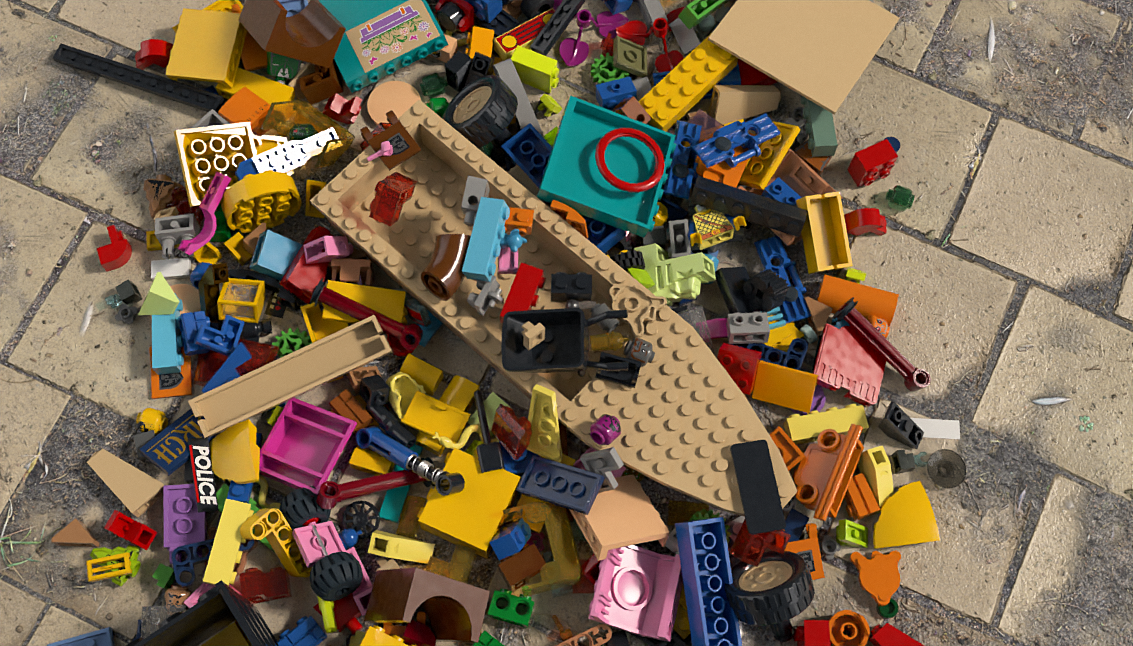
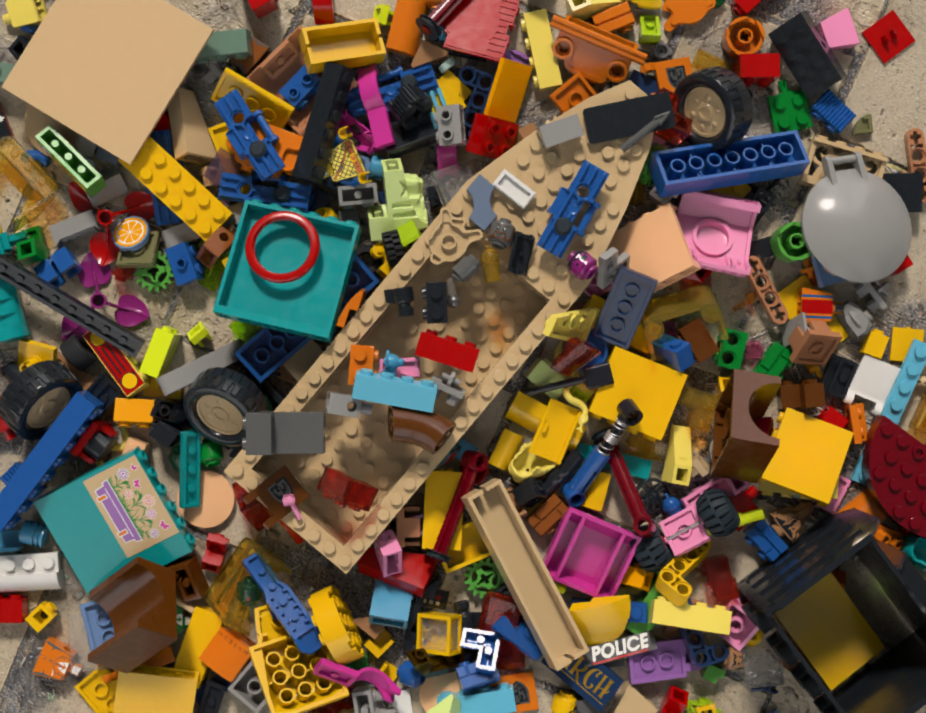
camera: 90 degrees left, 20 degrees up
yellow slope [305,180,327,218] -> none
black piece [501,308,629,377] -> none
tan tile [521,321,545,350] -> none
none -> tile [112,216,151,252]
none -> teal tile [179,430,201,508]
none -> dark grey brick [242,411,325,455]
none -> dark pink piece [336,110,383,155]
none -> dark pink piece [358,63,396,150]
none -> black piece [384,286,414,317]
none -> sand blue tile [467,174,497,231]
none -> white tile [492,169,536,210]
none -> light grey hinge [536,114,584,148]
none -> blue piece [536,160,609,259]
none -> dark grey piece [619,111,670,153]
none -> light orange brick [621,563,654,592]
none -> clear yellow tile [691,48,733,71]
none -> clear pink plate [744,340,764,359]

